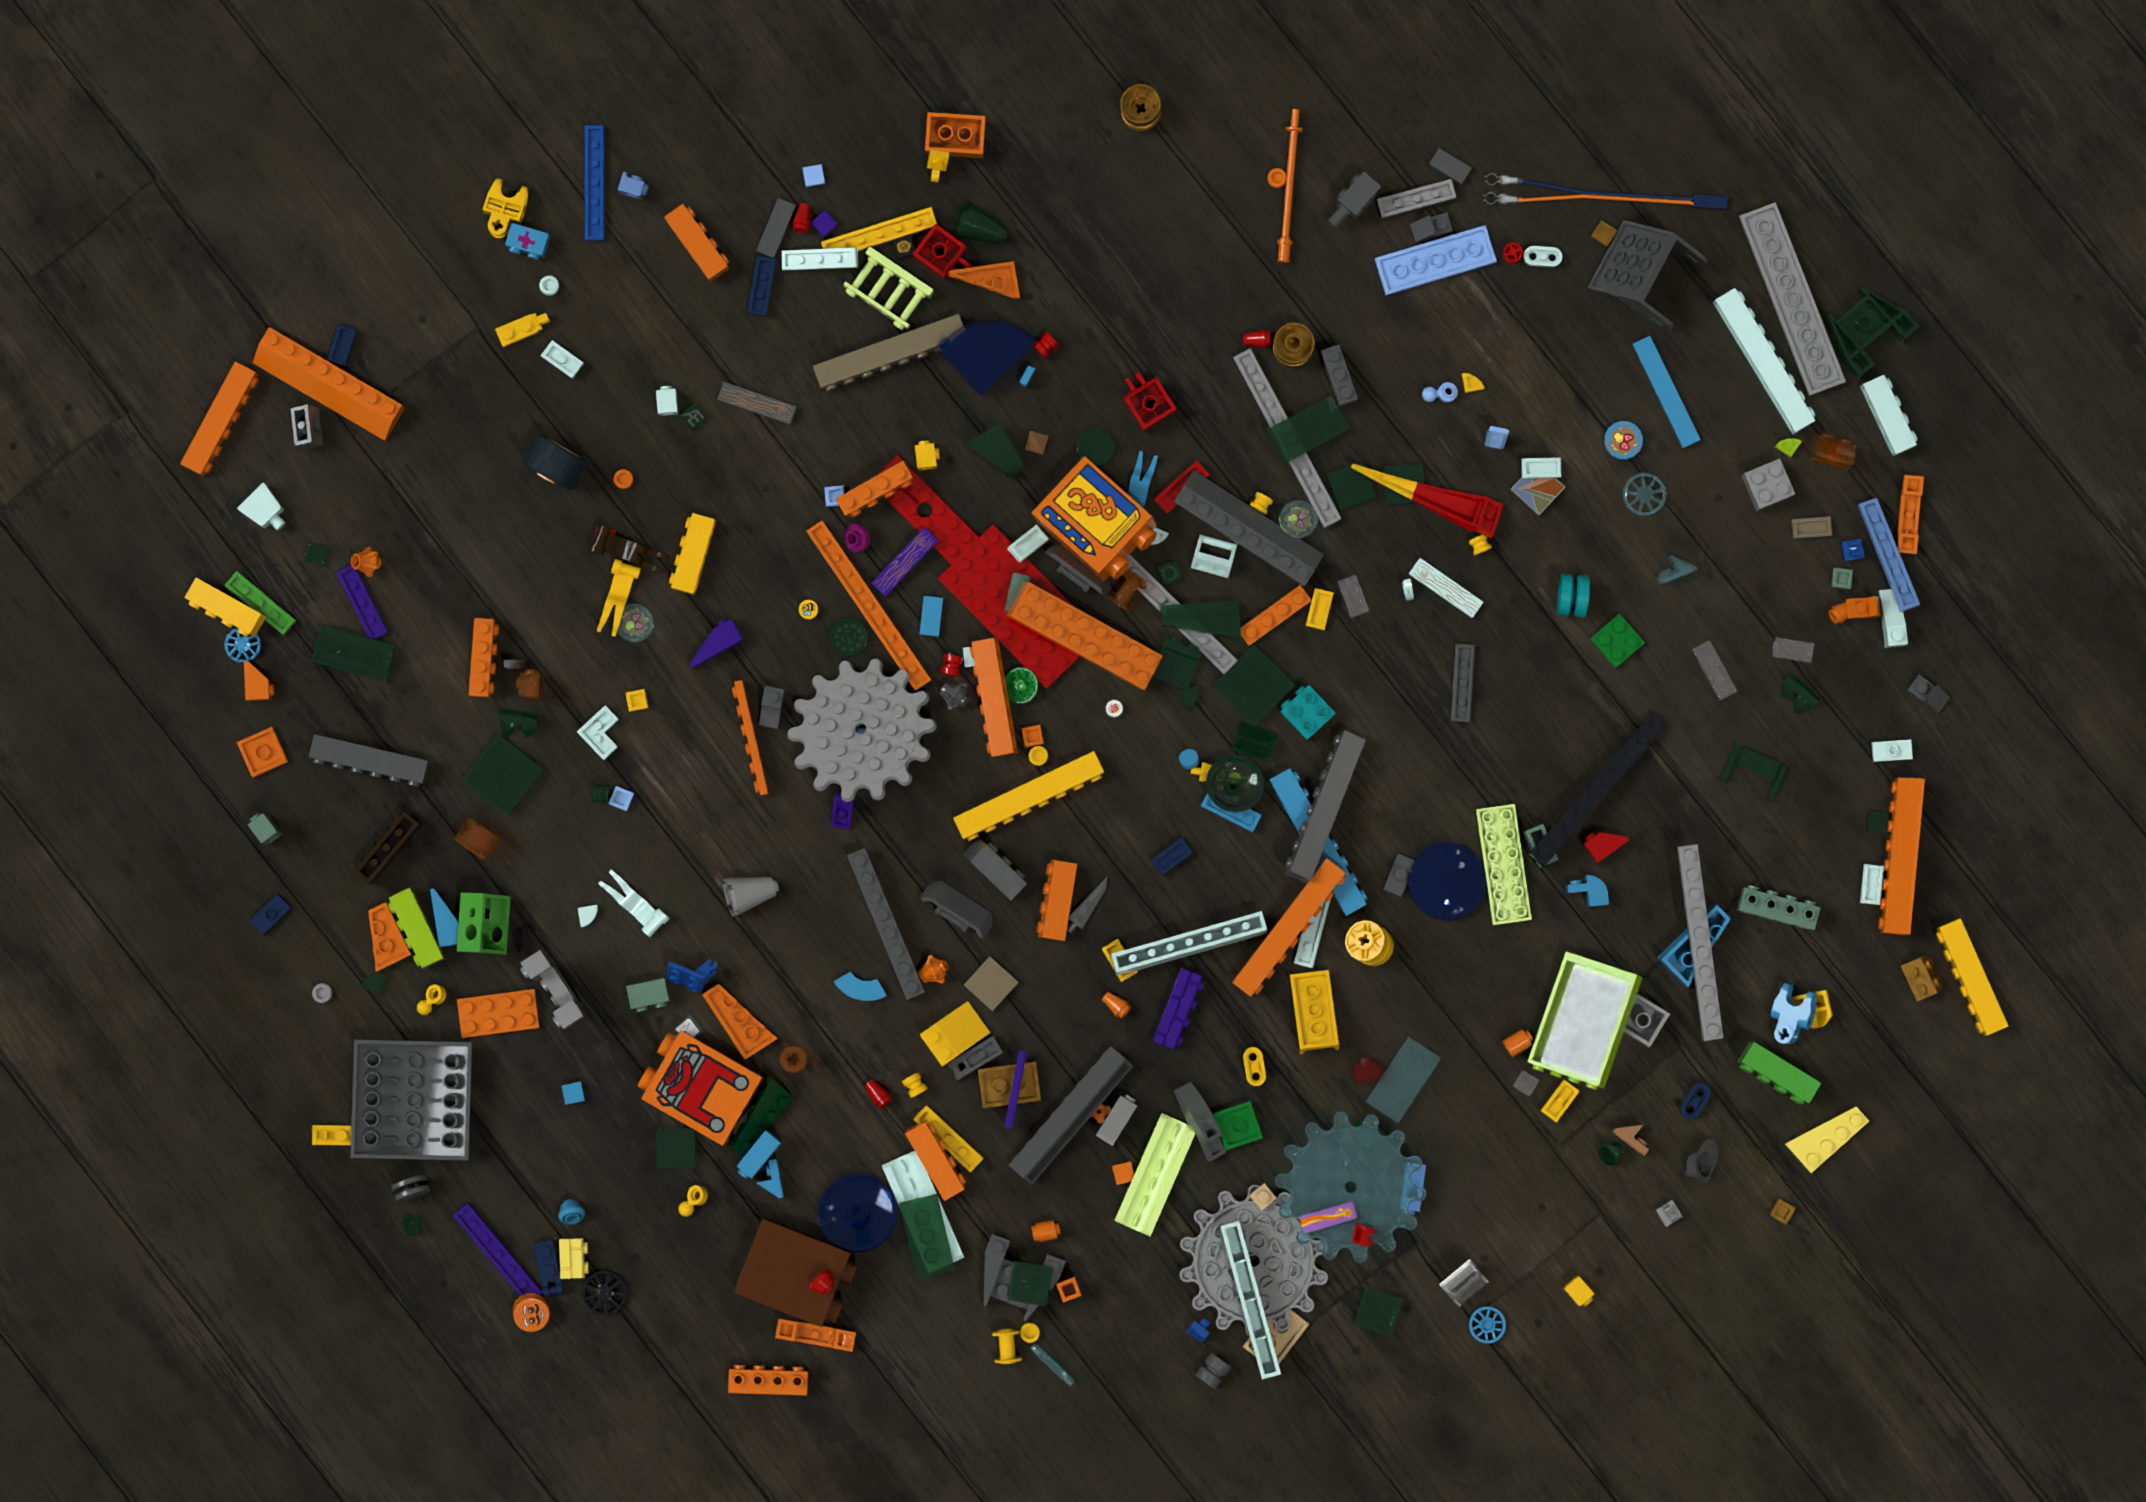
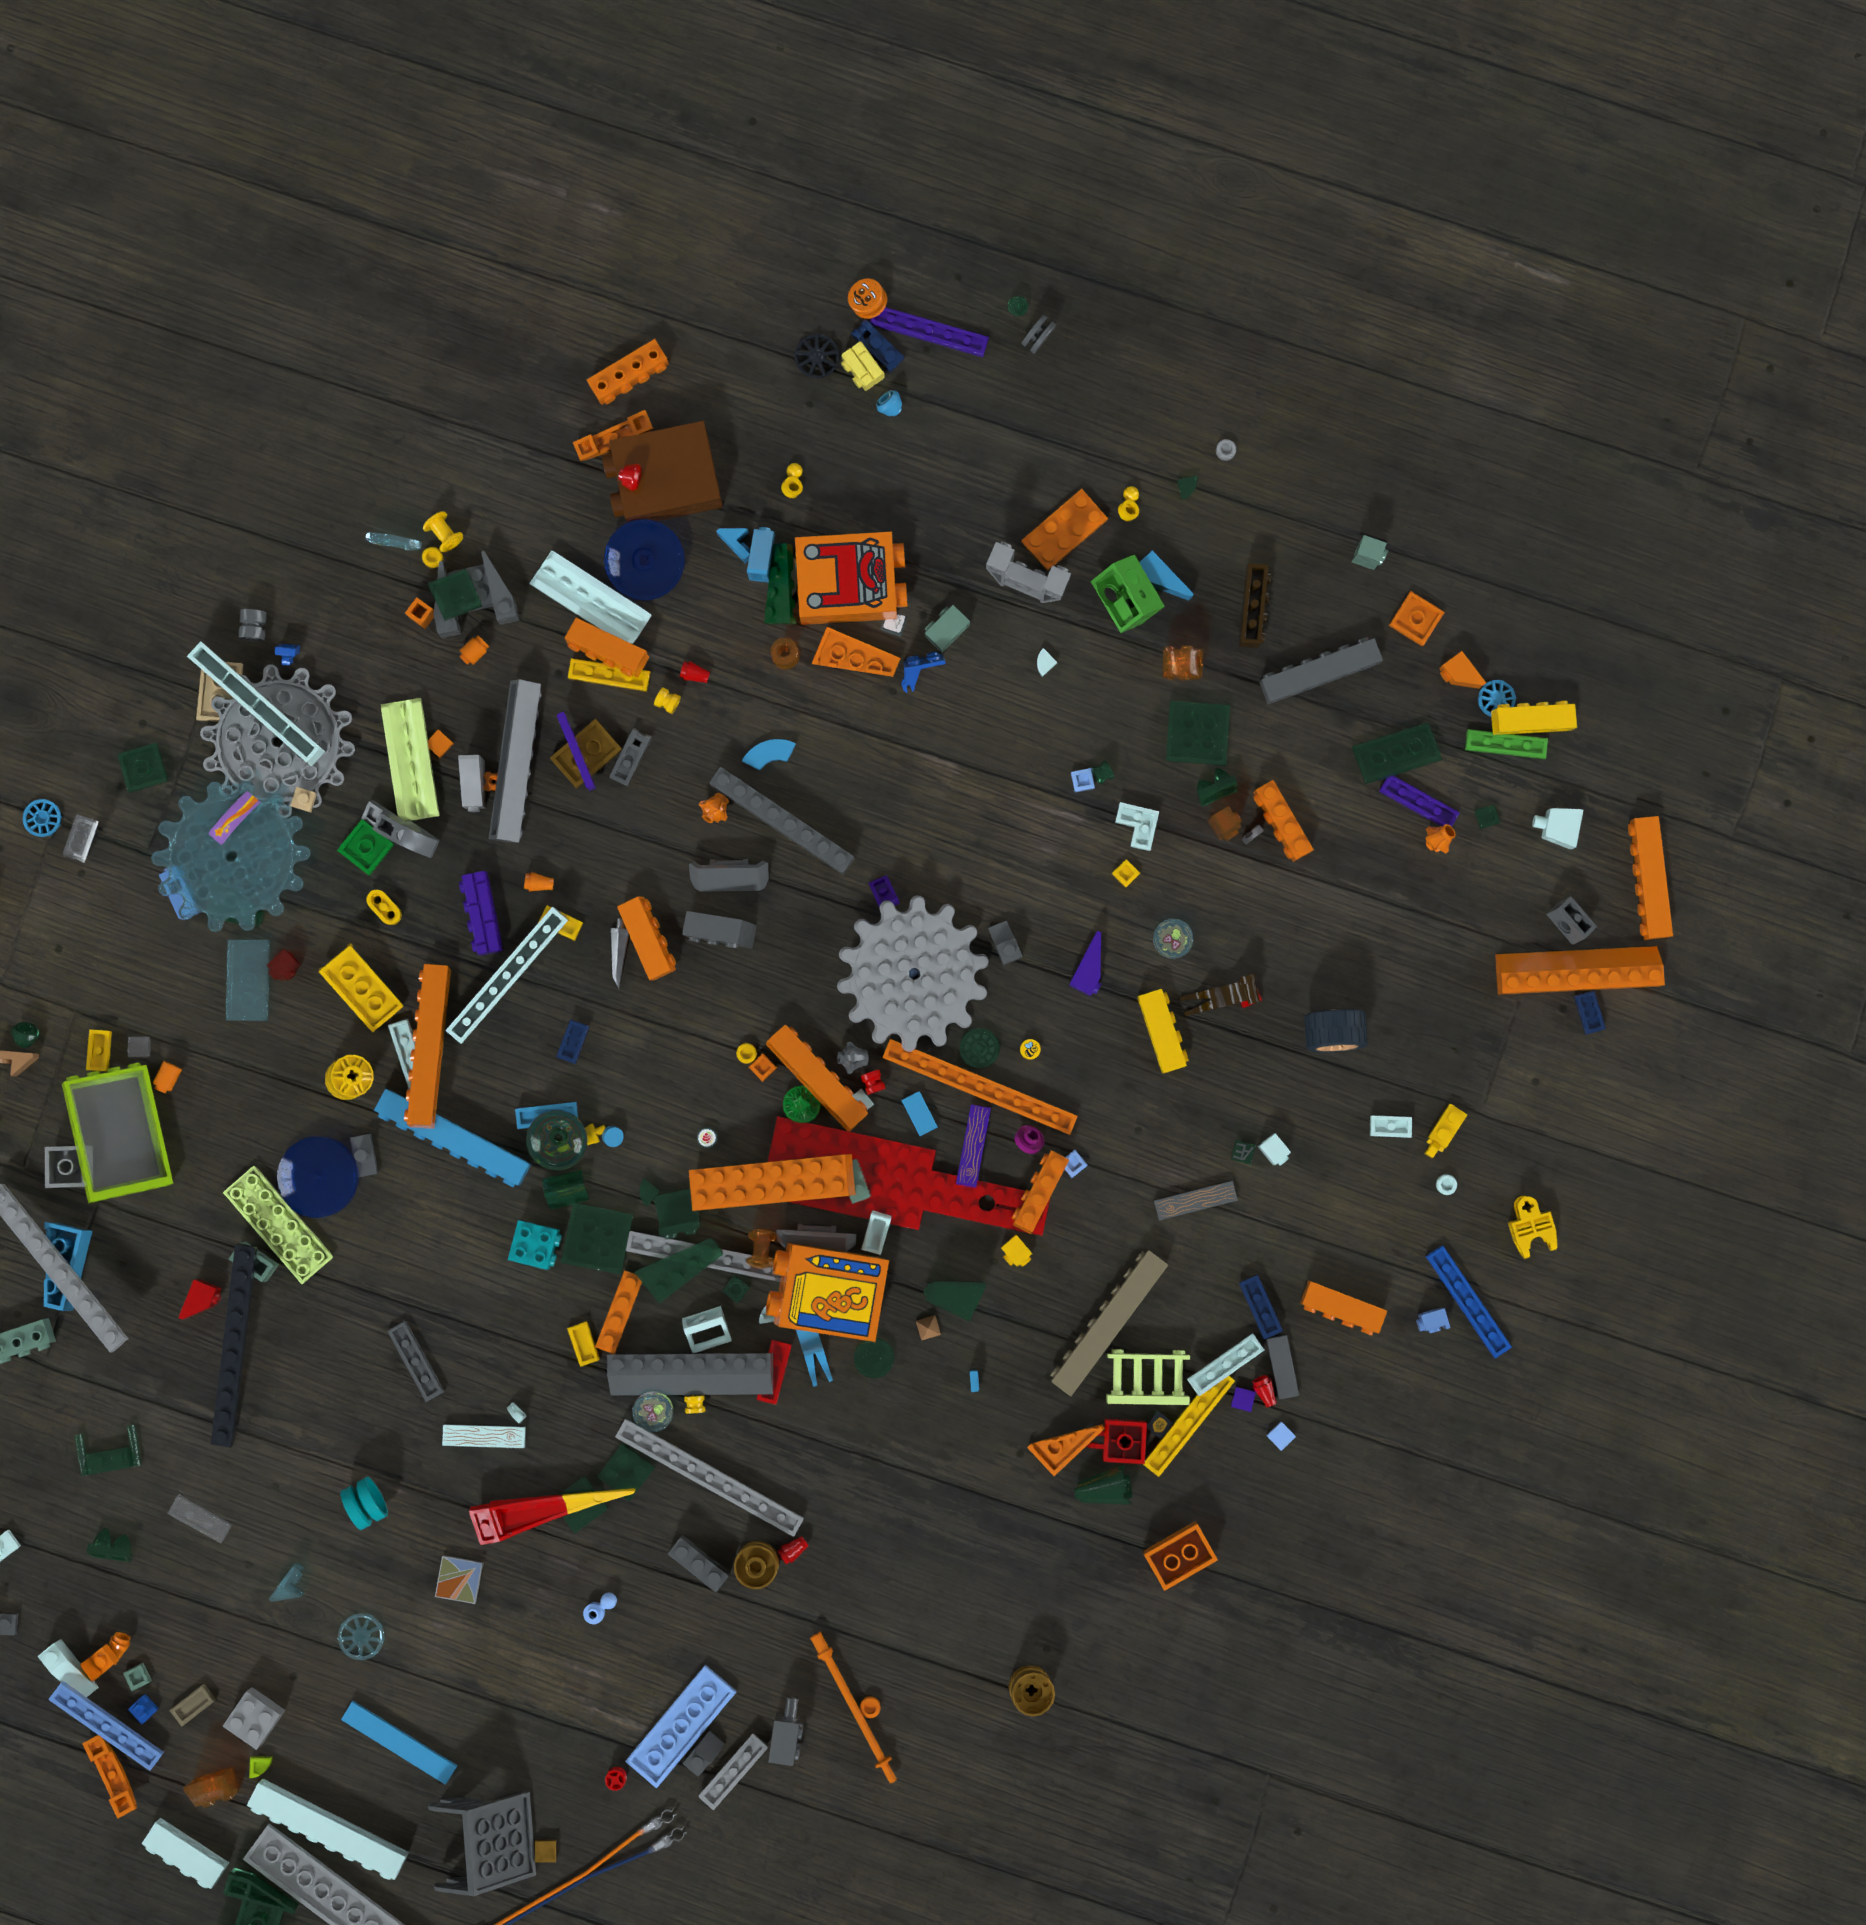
camera: 145 degrees right, 0 degrees up
dark blue plate [250,894,292,935] -> none
yellow plate [312,1125,351,1145] -> none
dark grey slope [350,1040,472,1160] -> none
orange wing [368,902,412,972] -> none
lime brick [388,888,446,969] -> none
dark azure brick [505,223,551,260] -> none
dark azure tile [562,1082,585,1105] -> none
yellow flag [597,558,641,637] -> none
light aqua flag [598,869,670,937] -> none
orange tile [614,469,634,489] -> none
clear green tile [656,1128,696,1169] -> none
light grey cone [723,877,779,917] -> none
orange plate [732,680,769,796] -> none
clear green tile [899,1194,955,1279] -> none
yellow slope [920,1001,990,1067] -> none
yellow plate [927,149,949,182] -> none
clear blue brick [936,320,1036,396] -> none
yellow brick [953,751,1104,841] -> none
dark tan tile [964,956,1019,1011] -> none
red wheel [1032,332,1059,359] -> none
red hinge [1123,371,1177,432] -> none
clear green tile [1265,395,1351,465] -> none
dark grey brick [1285,730,1366,883] -> none
clear tile [1337,575,1369,618] -> none
red tile [1351,1223,1377,1247] -> none
dark grey tile [1429,148,1472,185] -> none
yellow tile [1461,373,1484,393] -> none
yellow wheel [1468,535,1492,556] -> none
light blue slope [1485,426,1509,449] -> none
light aqua tile [1521,458,1561,479] -> none
light aqua plate [1523,246,1562,268] -> none
dark azure brick [1566,875,1609,907] -> none
green plate [1590,613,1645,668] -> none
tile [1604,421,1643,460] -> none
clear tile [1772,637,1814,663] -> none

